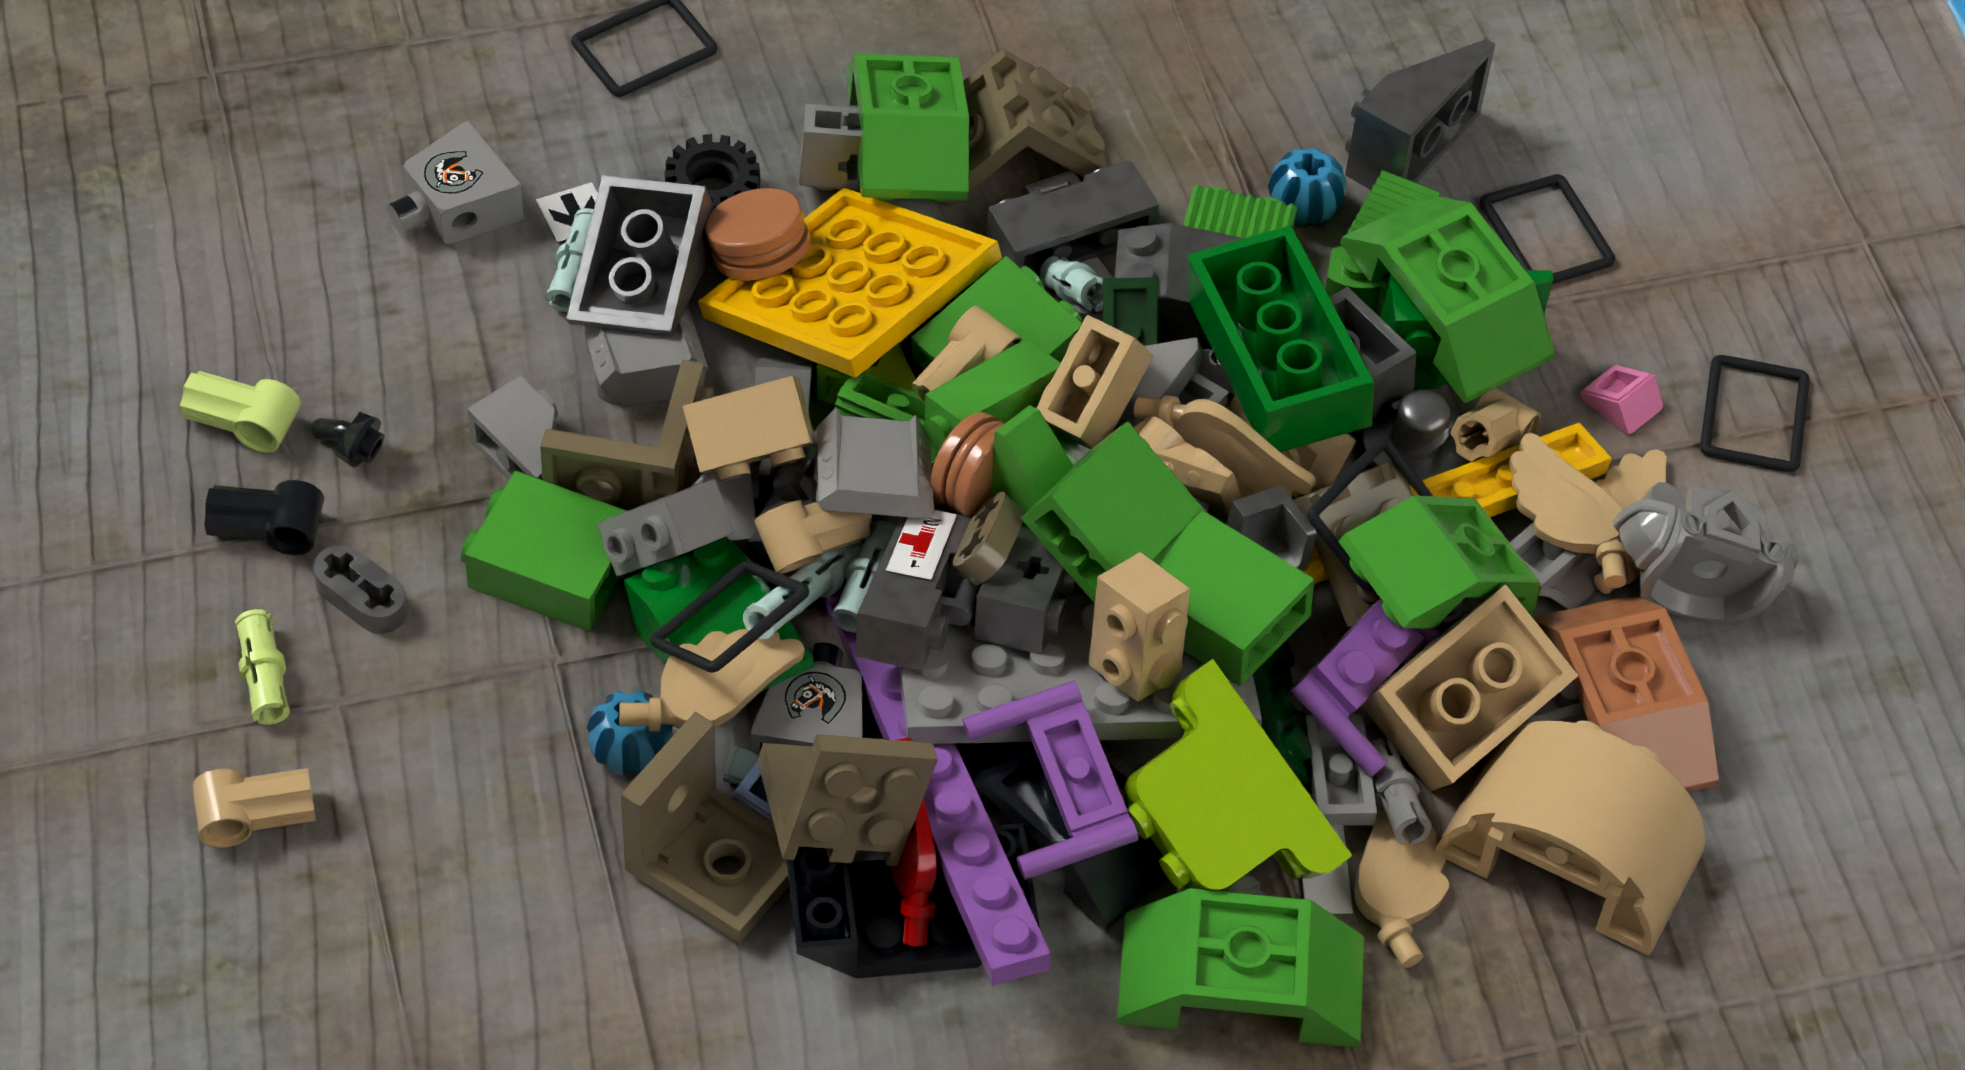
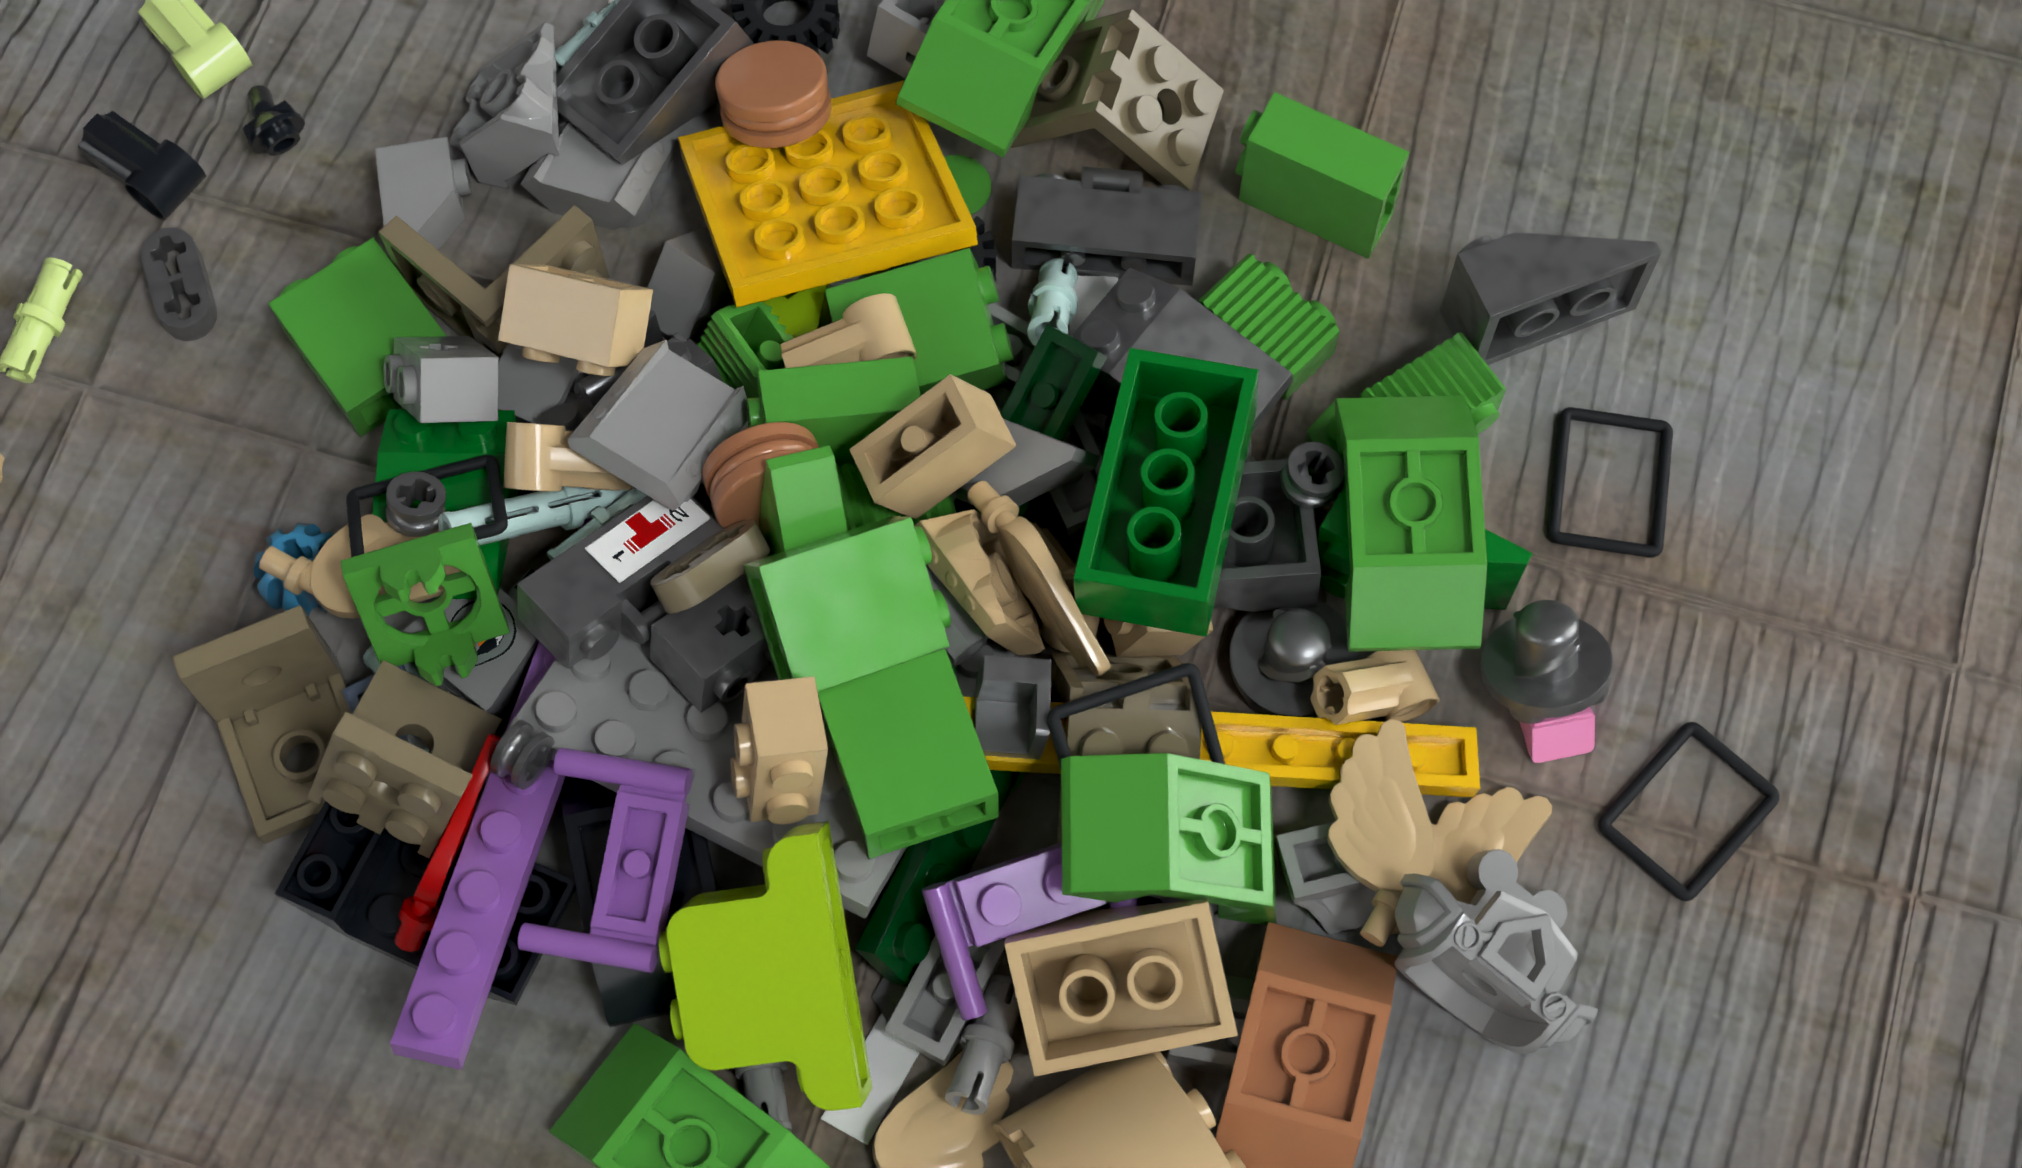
camera: 35 degrees right, 15 degrees up
dark azure piece [1268,147,1347,226] -> none
none -> bright green piece [341,523,510,686]
none -> flat silver bush [386,471,446,537]
none -> light grey slope [450,23,560,189]
none -> flat silver bush [490,720,555,790]
none -> bright green brick [1235,92,1410,259]
none -> flat silver bush [1280,442,1345,508]
none -> flat silver plate [1481,600,1613,724]

